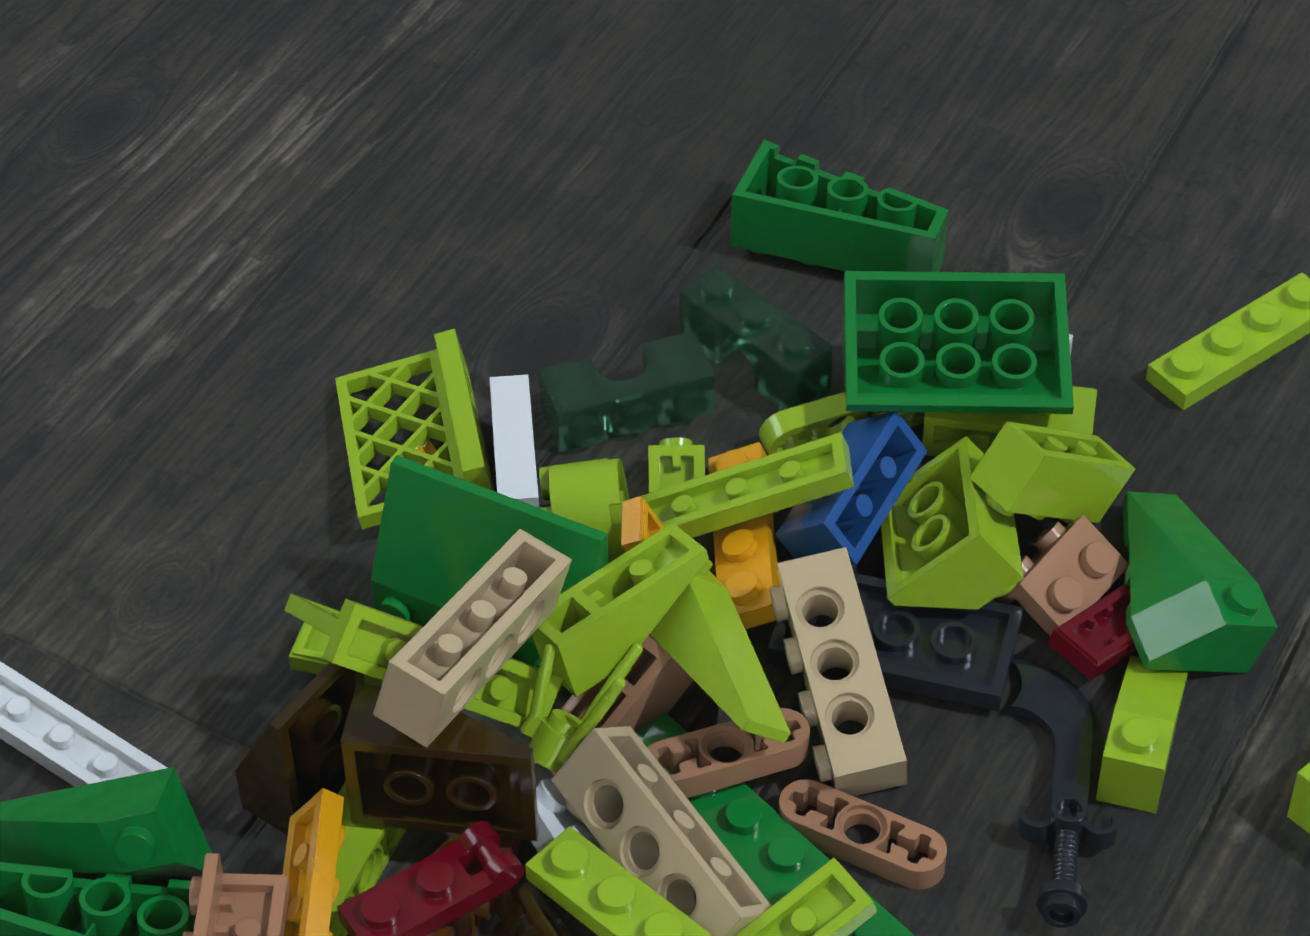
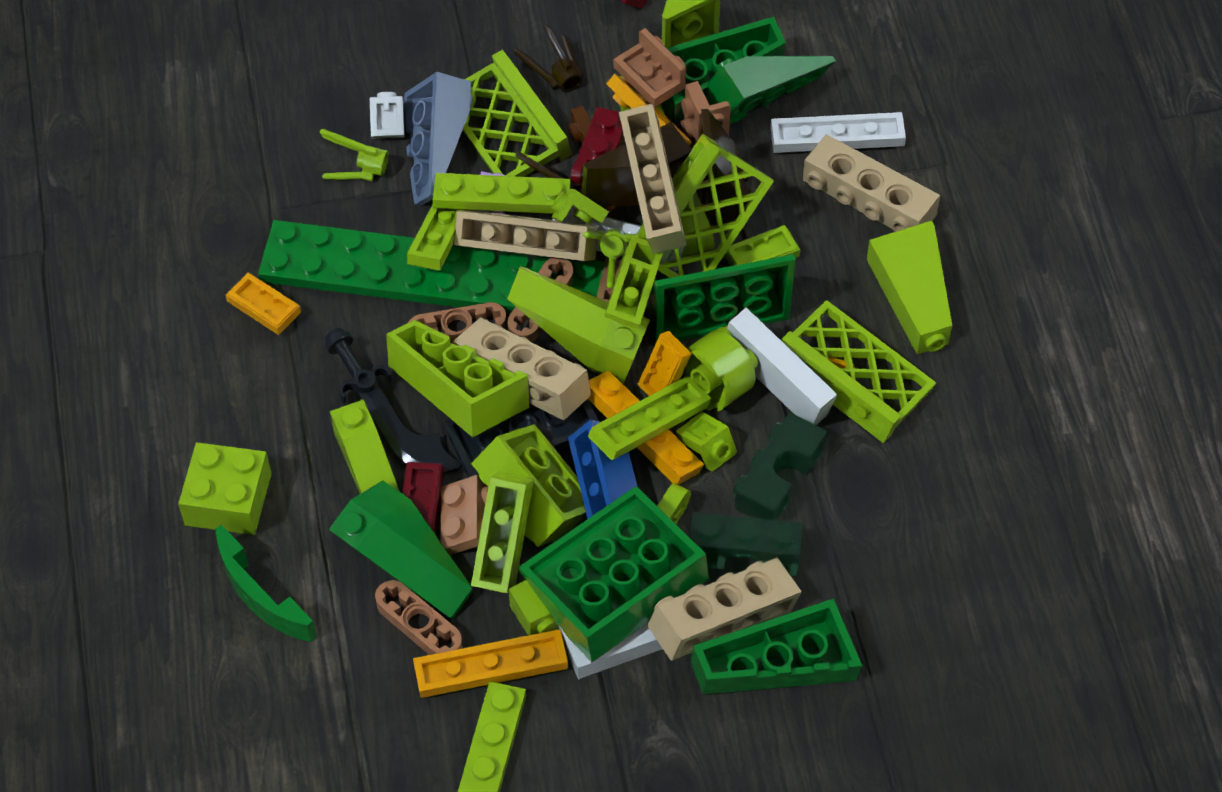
camera: 140 degrees right, 10 degrees up
none -> nougat beam [375,580,463,655]
none -> lime wedge [386,320,529,437]
none -> light orange plate [413,629,568,698]
none -> lime bracket [551,189,609,225]
none -> tan brick [647,558,802,661]
none -> nougat bracket [681,81,731,146]
none -> tan brick [803,134,940,232]
none -> lime slope [867,220,952,355]

